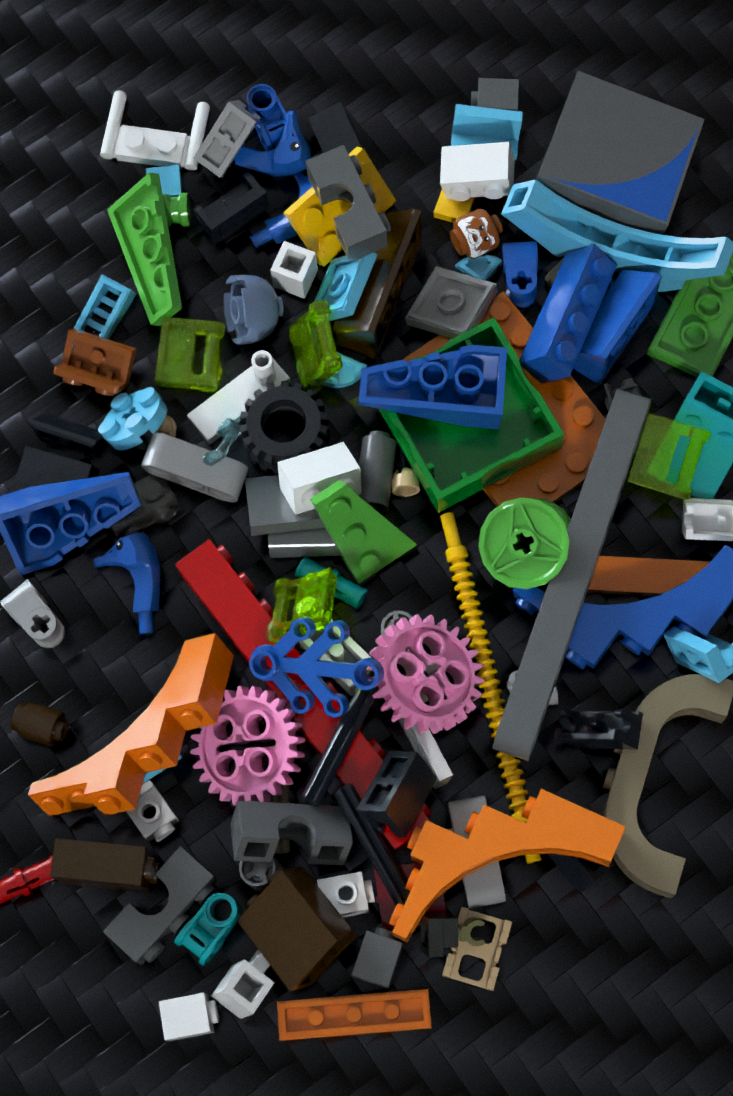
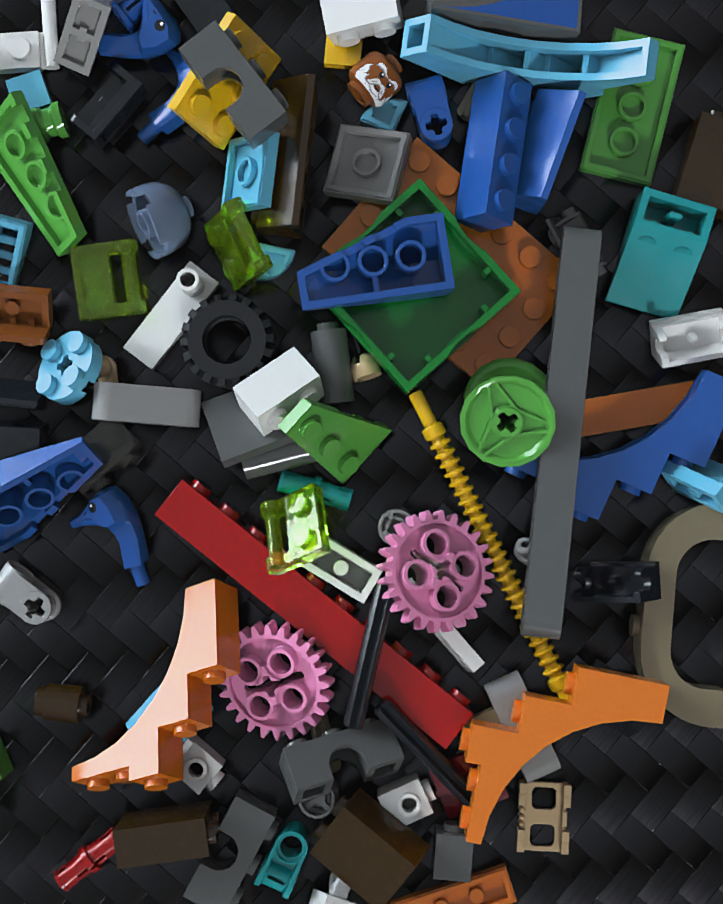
camera: 20 degrees left, 15 degrees up
clear light blue piece [203,418,241,466] -> none
blue plant [249,617,384,718] -> none
white brick [270,241,318,299] -> none
black hinge [356,751,437,838] -> none
pearl dark grey piece [420,912,485,958] -> none
clear neon green plate [627,413,712,500] -> none

